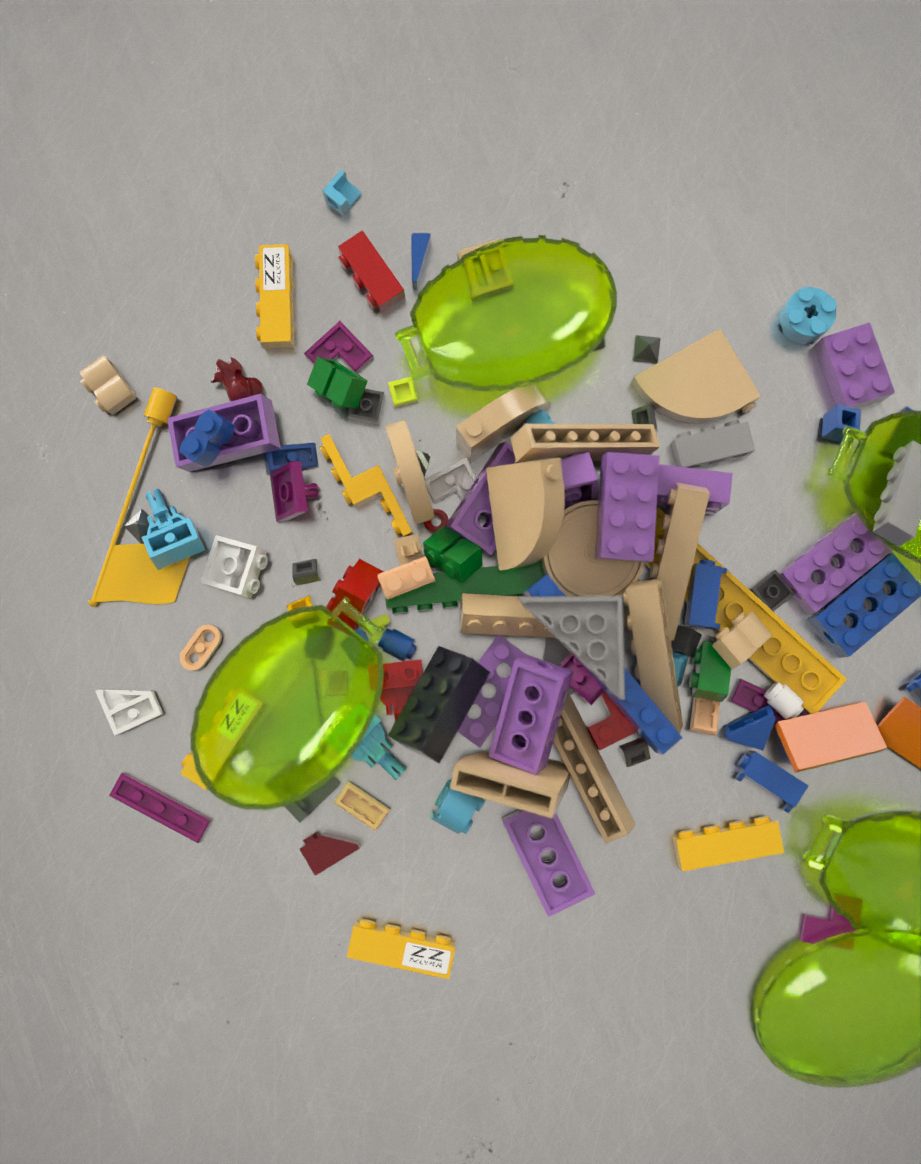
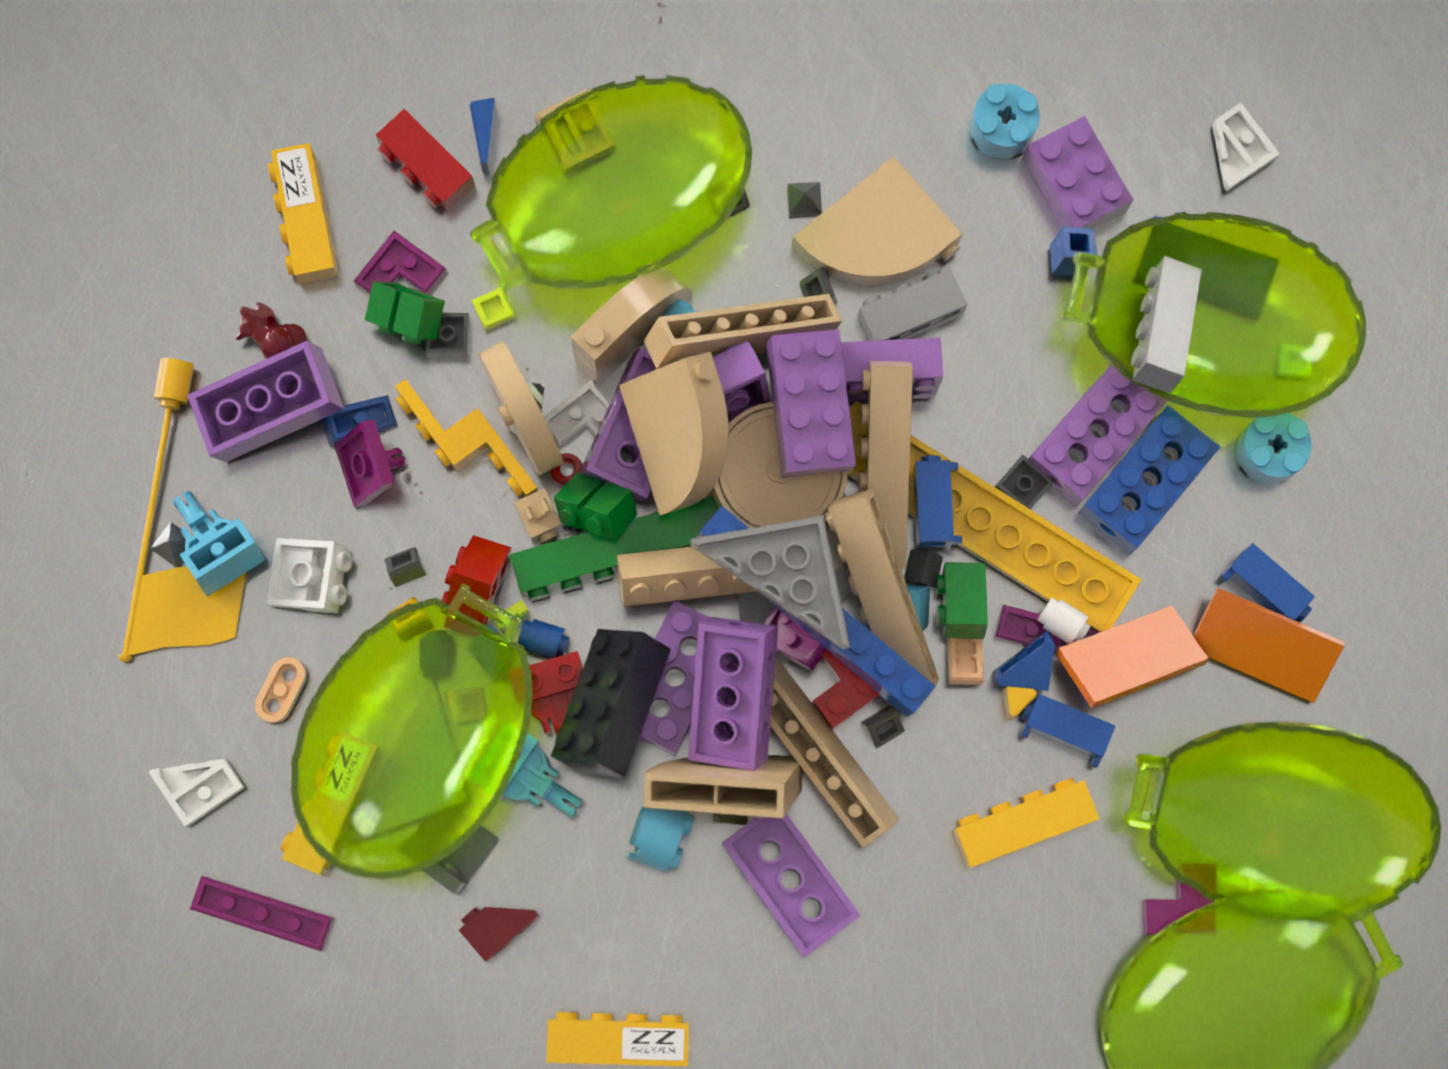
camera: 15 degrees left, 5 degrees down
tan brick [80,355,137,415] -> none
blue brick [179,409,235,467] -> none
medium azure panel [322,170,361,216] -> none
light nougat plate [334,781,390,831] -> none
light nougat brick [377,556,435,599] -> none
tan brick [712,611,772,669] -> none
none -> yellow slope [1003,686,1037,720]

